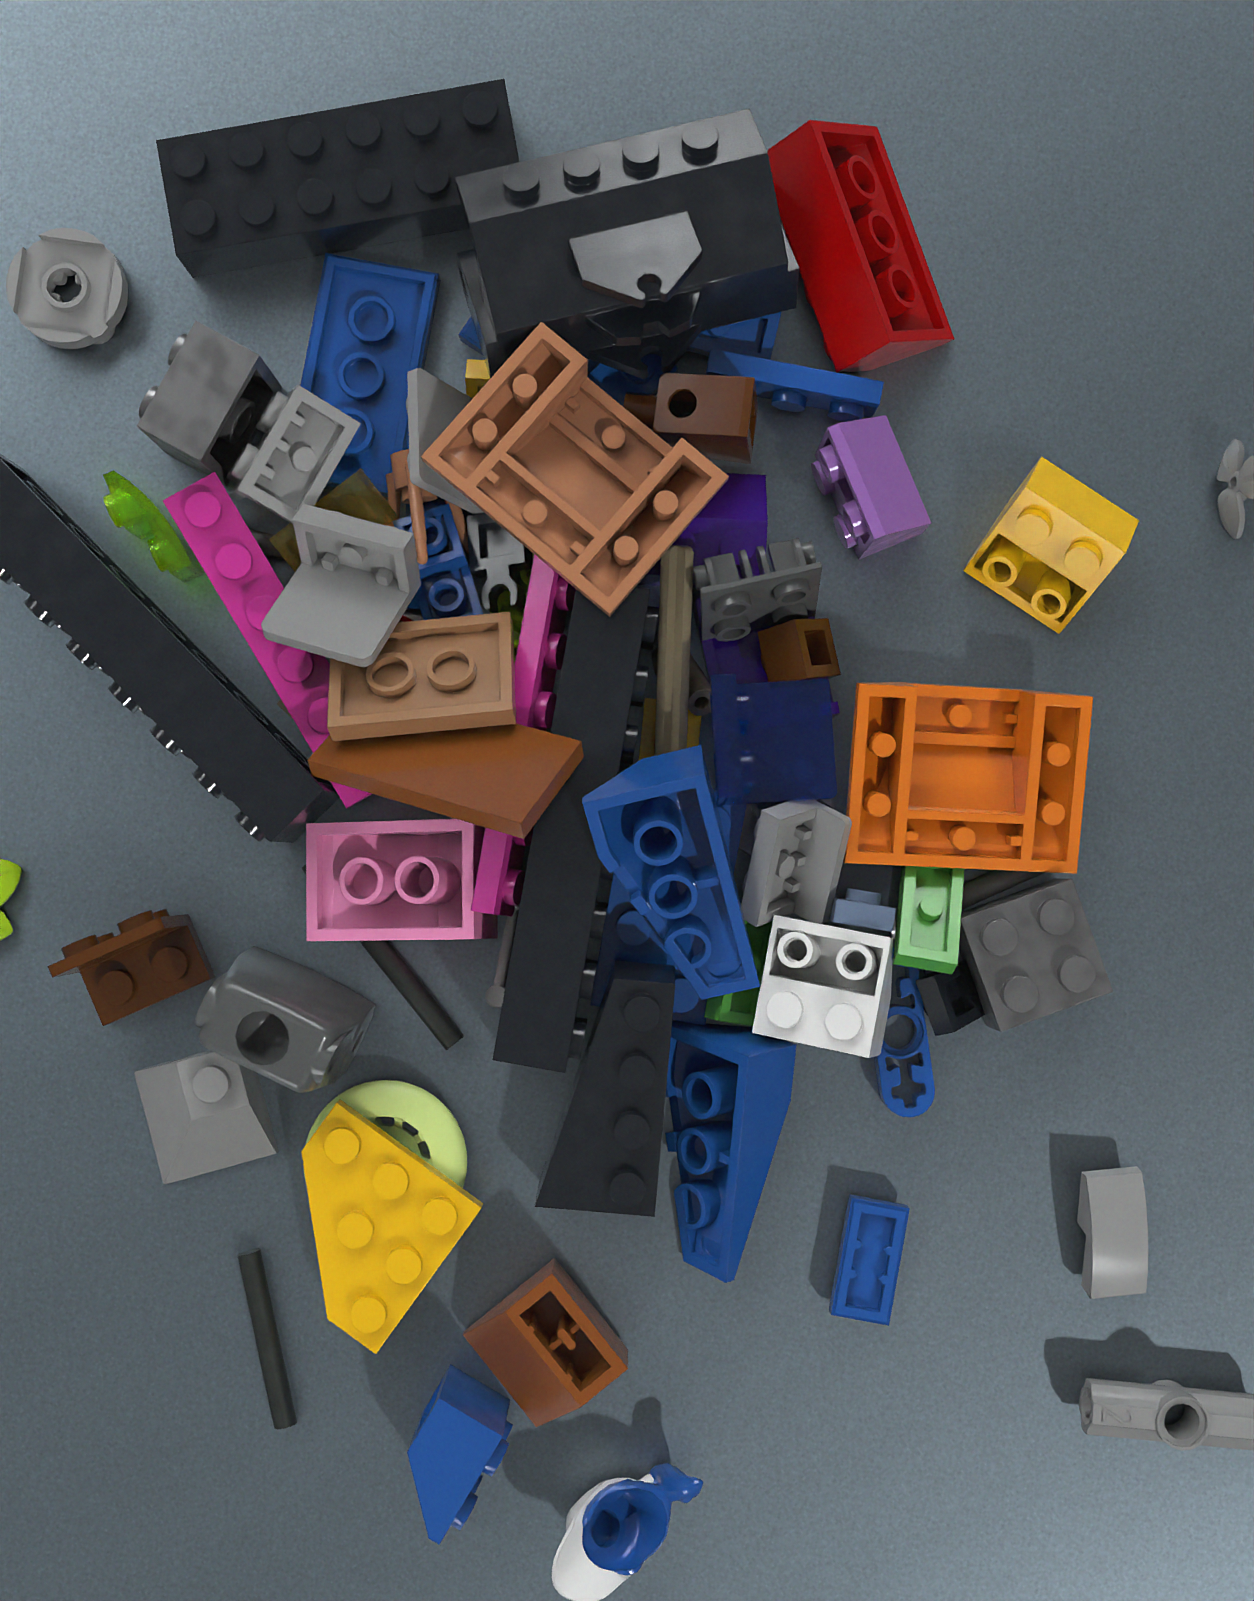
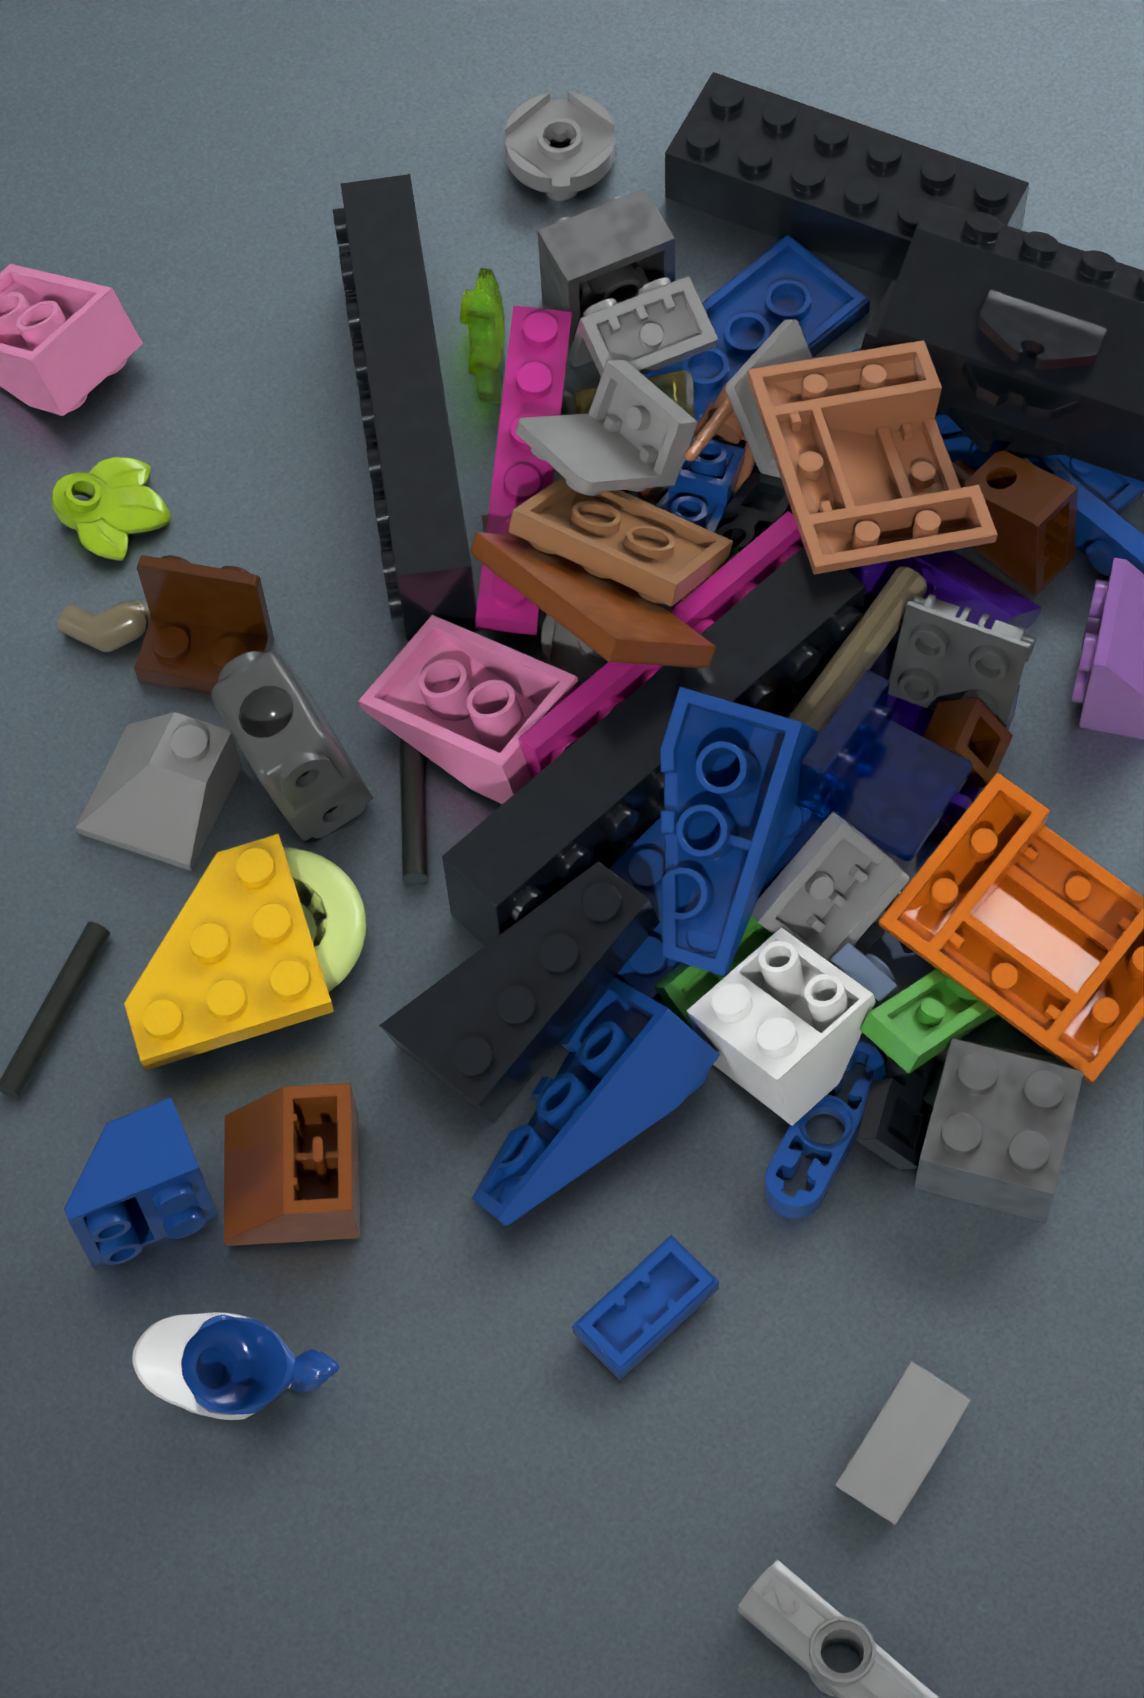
camera: 45 degrees right, 25 degrees down
none -> dark tan arm [57,600,151,652]

